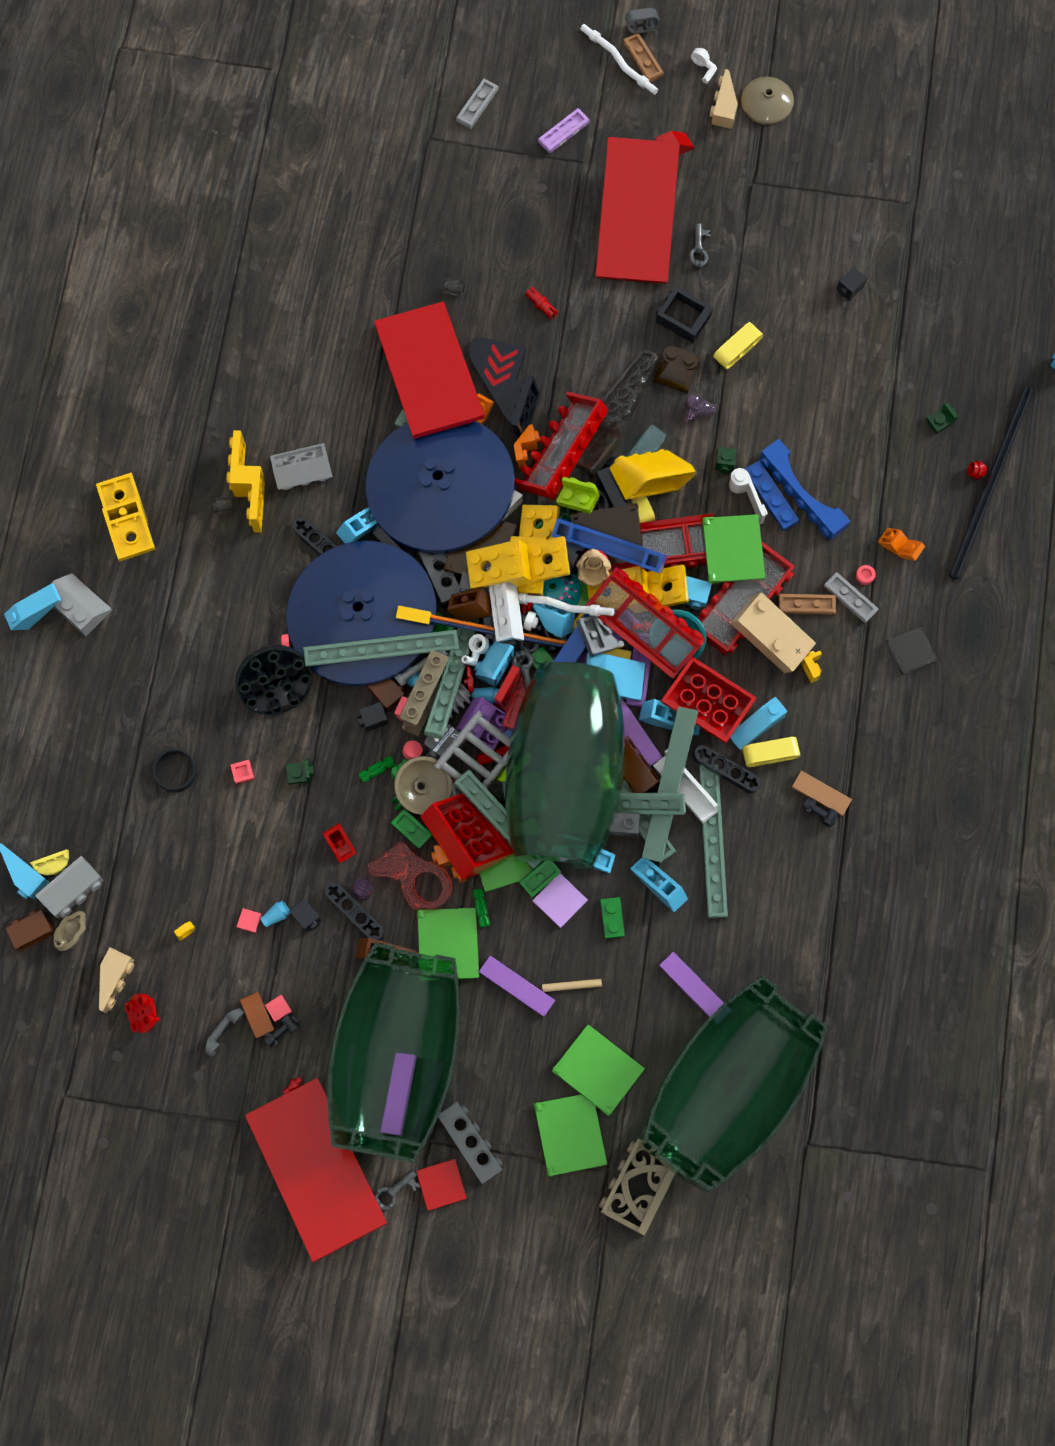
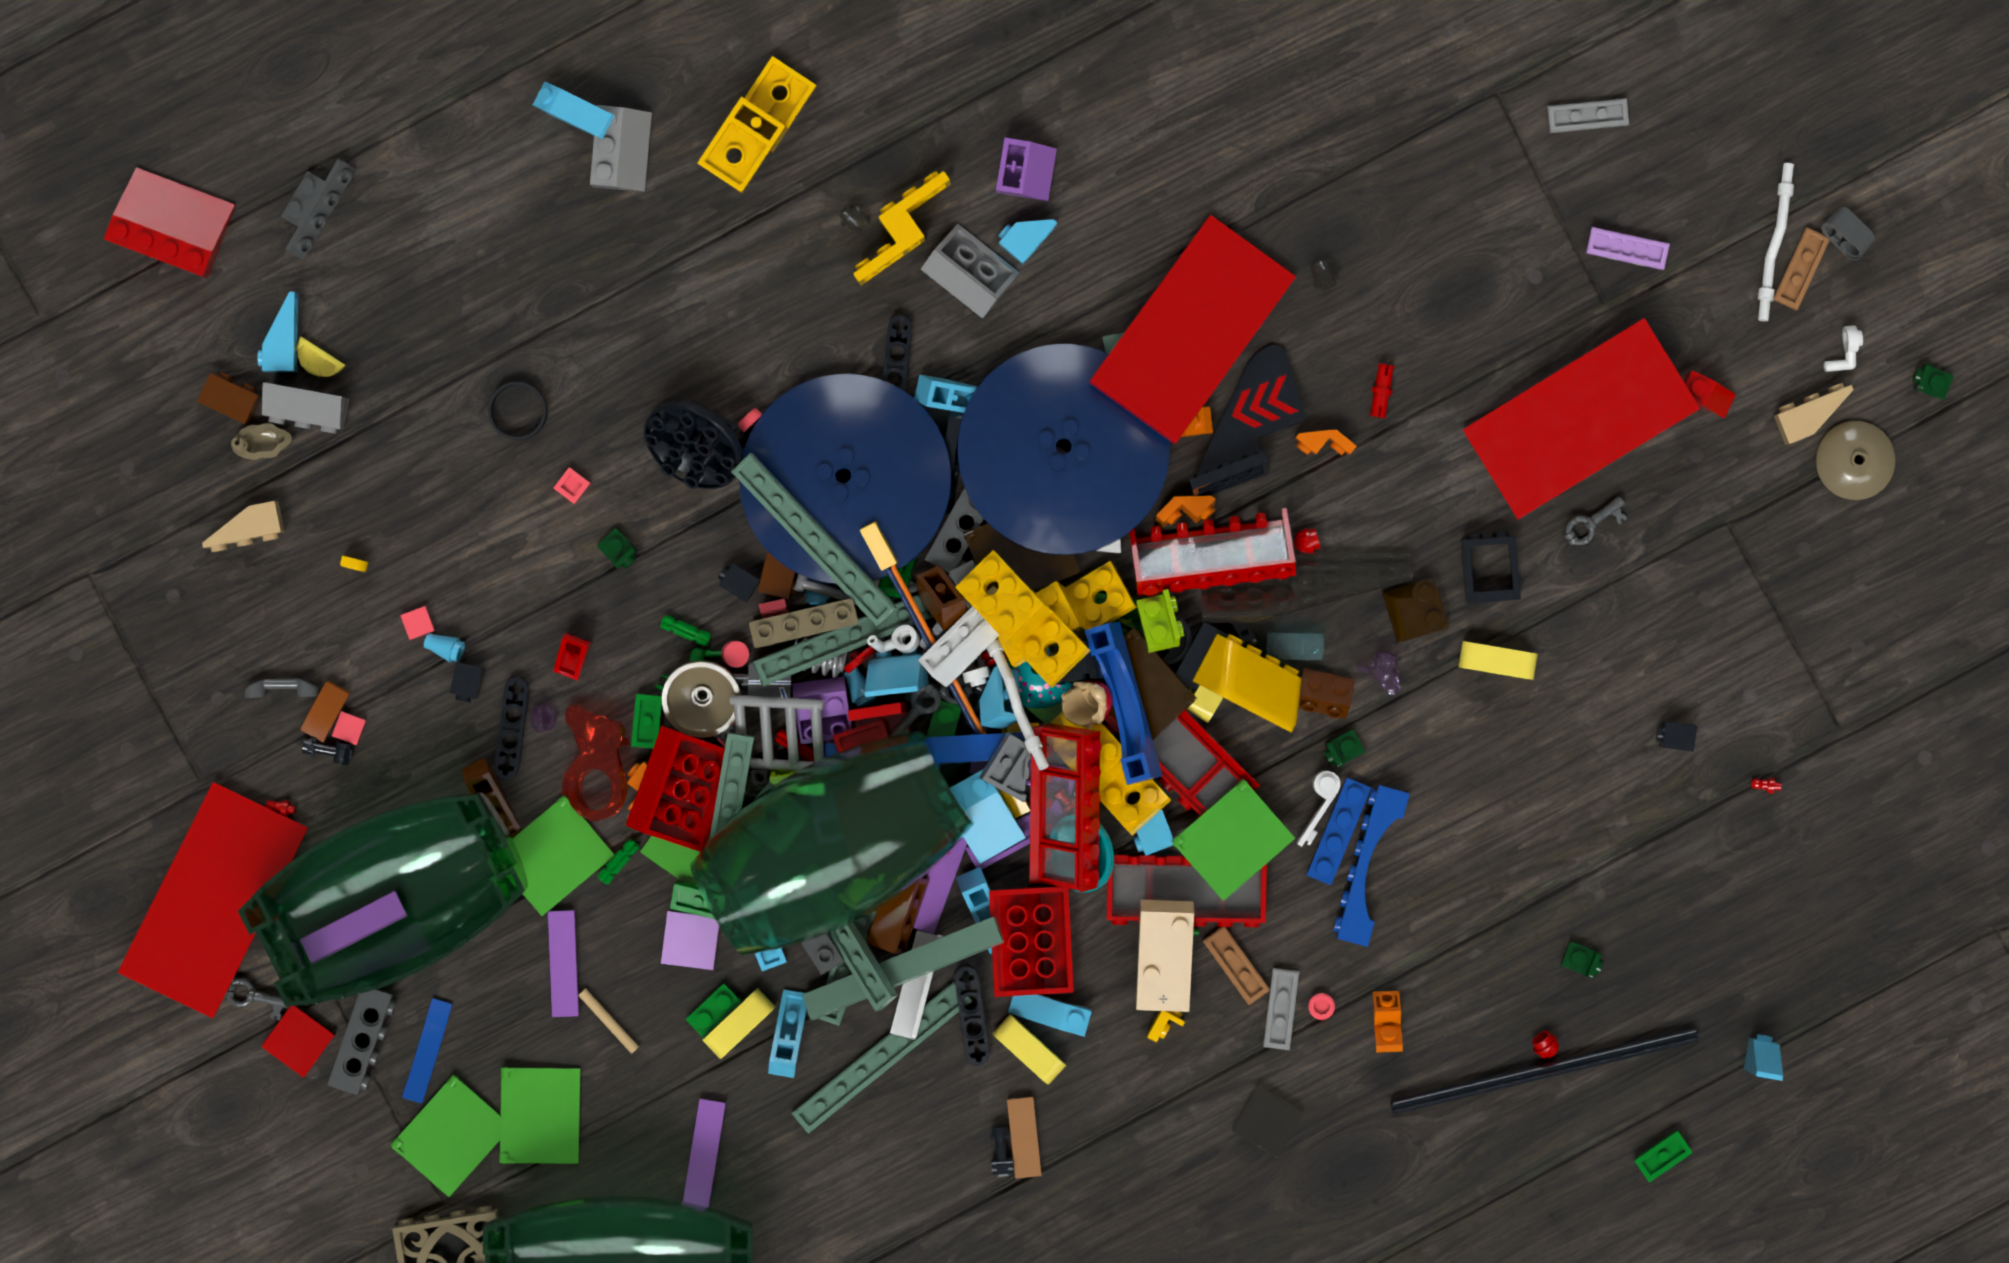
camera: 55 degrees right, 15 degrees up
red plate [125,993,160,1033] -> none
none -> blue sticker [402,998,452,1103]
none -> light yellow beam [702,988,776,1059]
none -> medium lavender slope [996,138,1057,201]
none -> medium azure slope [999,219,1057,265]
none -> orange slope [1294,430,1357,455]
none -> red plate [1294,528,1320,554]
none -> reddish brown bracket [1299,668,1355,719]
none -> red piece [1751,778,1782,794]
none -> dark green bracket [1912,364,1954,401]

